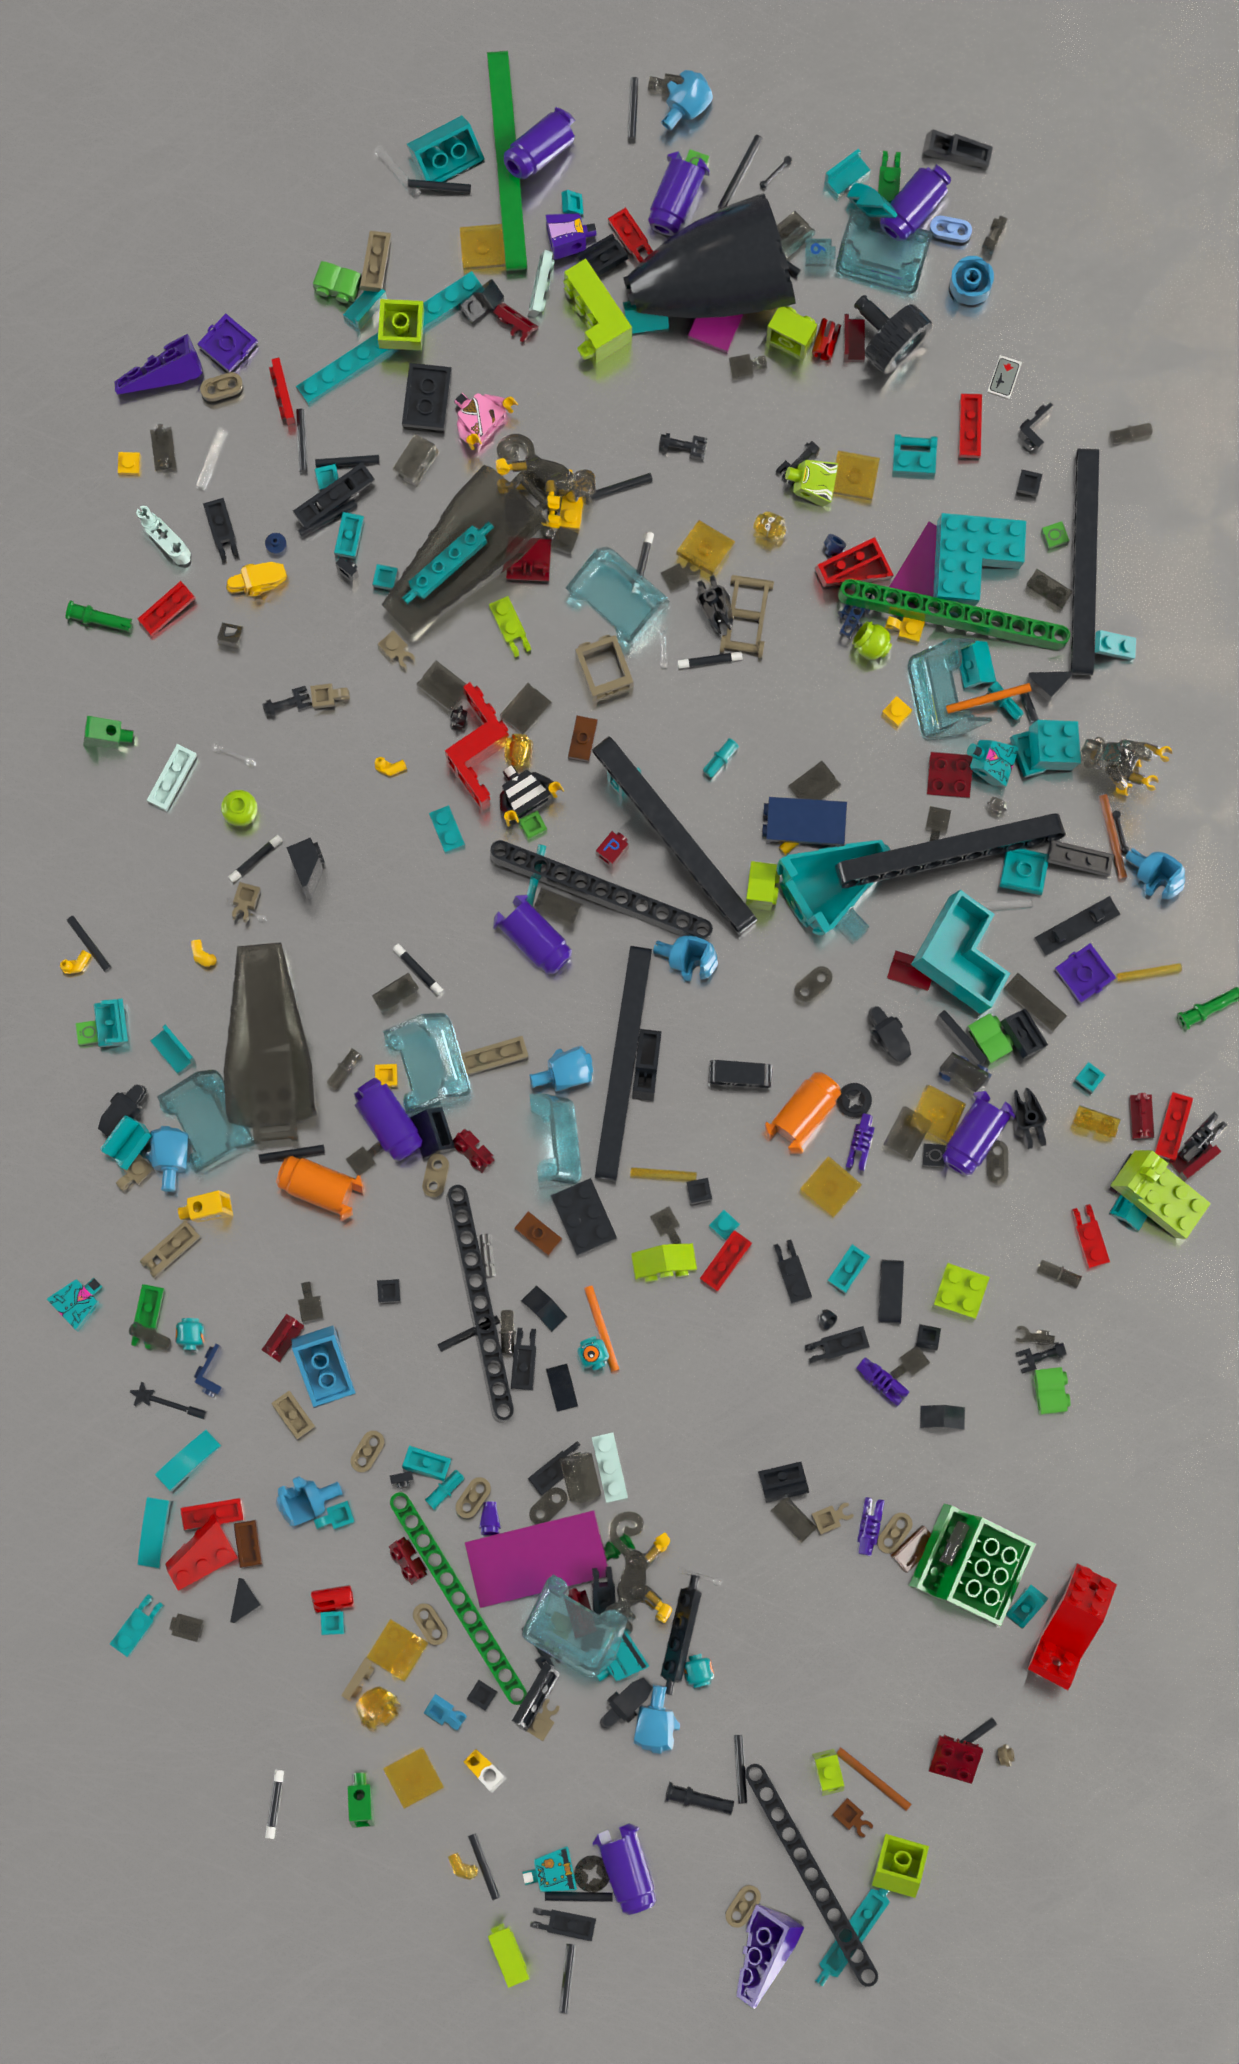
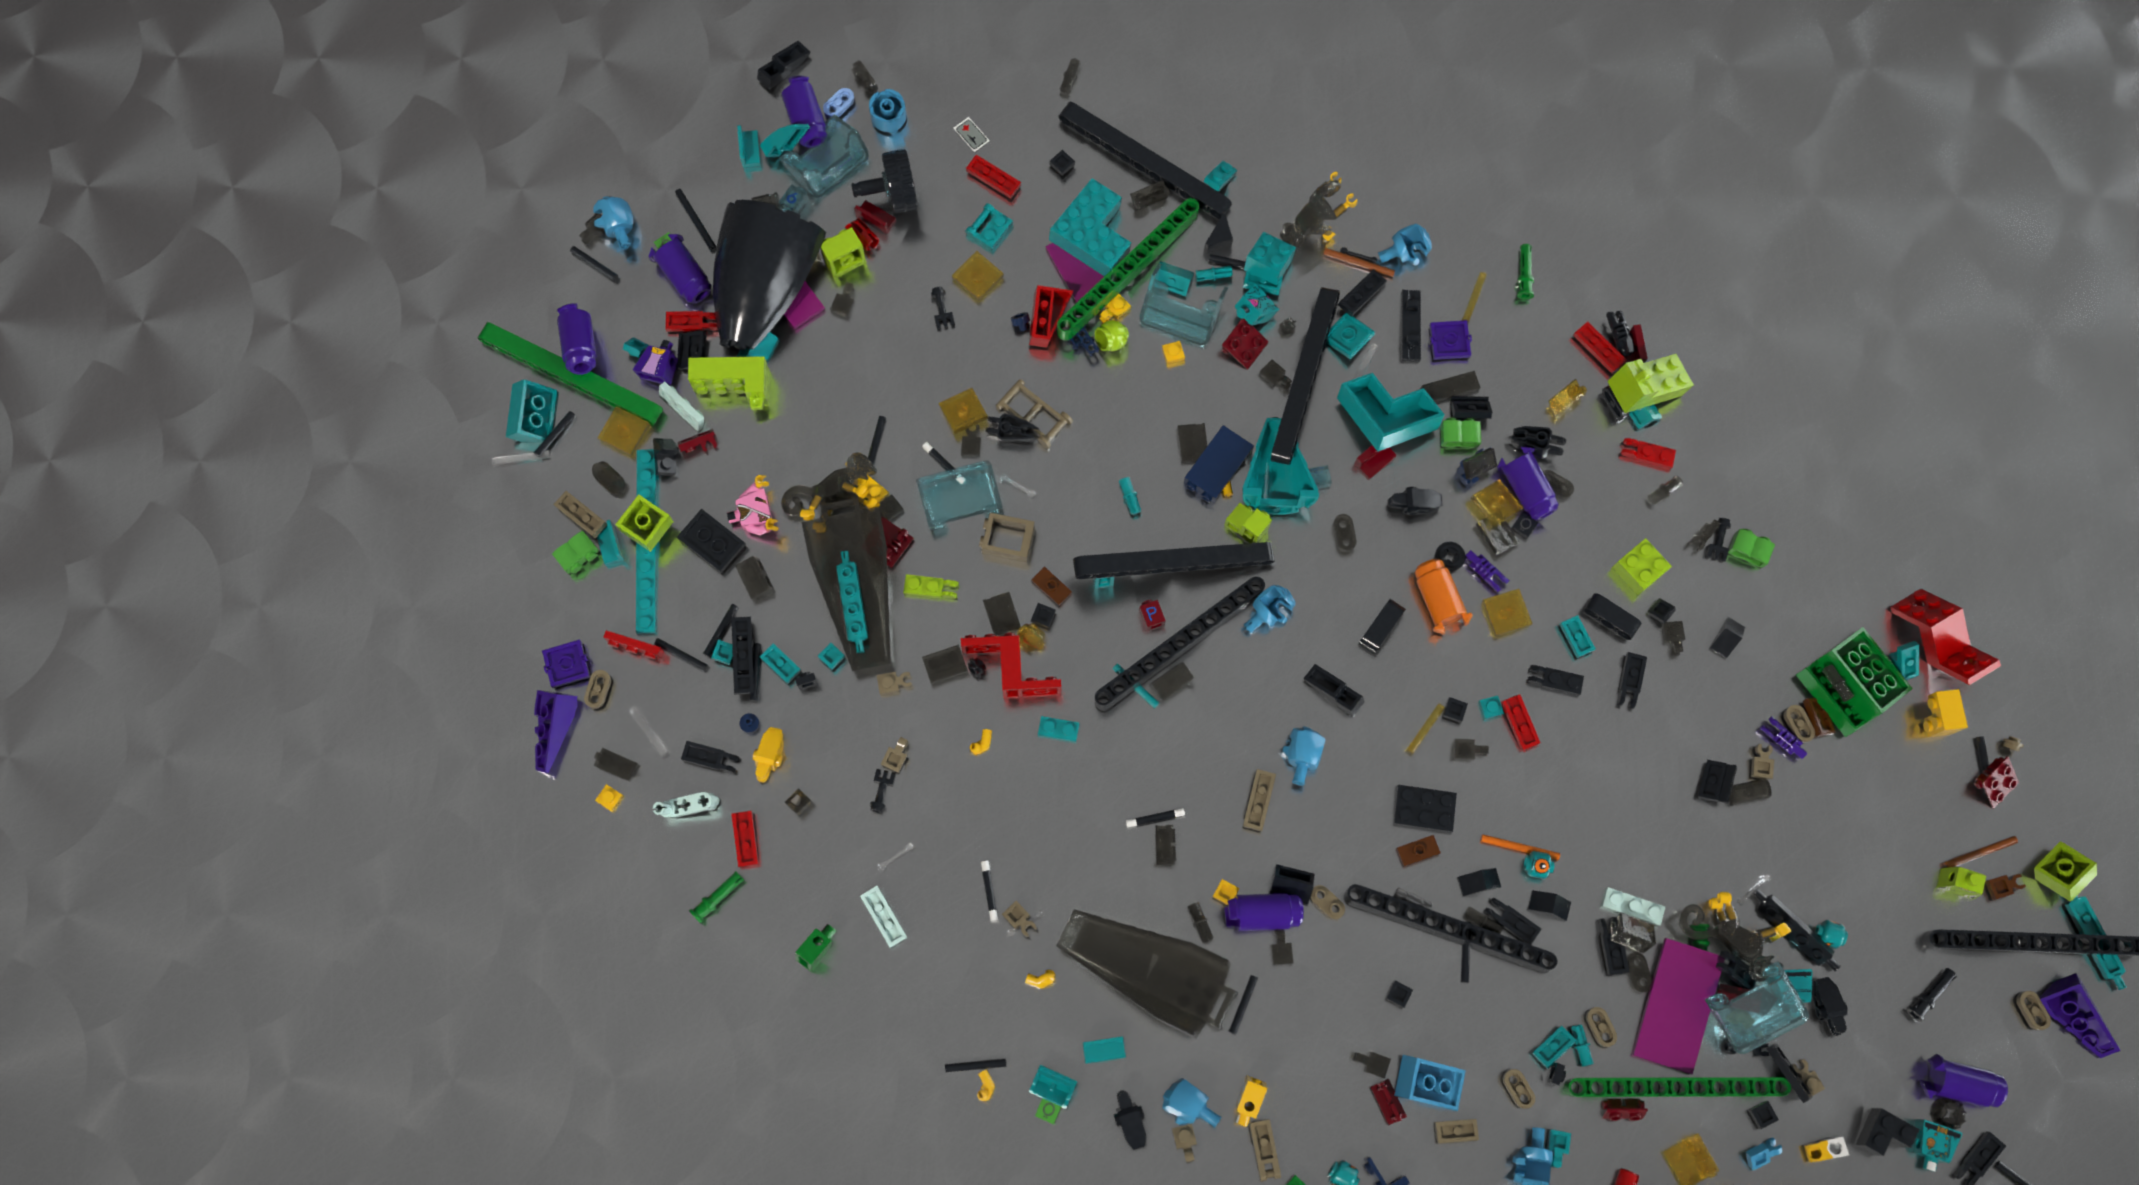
camera: 60 degrees left, 5 degrees down
teal panel [100,1115,152,1170] -> none
clear light blue windscreen [157,1070,254,1174] -> none
lime piece [221,790,257,826] -> none
orange piece [276,1156,364,1221] -> none
black slope [286,837,325,900] -> none
clear light blue windscreen [383,1013,471,1114] -> none
dark tan plate [413,1603,448,1645] -> none
dark red hinge [453,1129,495,1173] -> none
dark purple cone [479,1501,501,1535] -> none
dark purple piece [493,895,572,974] -> none
torso [499,765,564,827] -> none
bright green tile [519,811,547,840] -> none
clear light blue windscreen [529,1093,582,1189] -> none
black bar [545,1891,613,1902] -> none
black beam [595,945,652,1182] -> none
lime brick [631,1243,697,1282] -> none
dark azure piece [634,1685,680,1754] -> none
black hinge [659,433,708,460] -> none
black bar [677,651,743,669] -> none
black bar [734,1735,747,1804] -> none
clear yellow head [753,511,787,543] -> none
black hinge [759,156,792,189] -> none
lime torso [785,460,838,507] -> none
black hinge [818,1309,837,1329] -> none
dark purple hinge [856,1357,910,1406] -> none
green hinge [878,151,901,203] -> none
black tile [937,1010,987,1065] -> none
orange bar [946,683,1032,714] -> none
black bracket [1018,402,1054,454] -> none
bright green tile [1042,521,1070,549] -> none
teal plate [1075,1062,1106,1093] -> none
dark red hinge [1130,1093,1155,1139] -> none
none -> clear smoke plate [592,461,625,494]
none -> black plate [1031,603,1056,629]
none -> black brick [1856,1108,1920,1156]
none -> yellow brick [1923,689,1968,737]

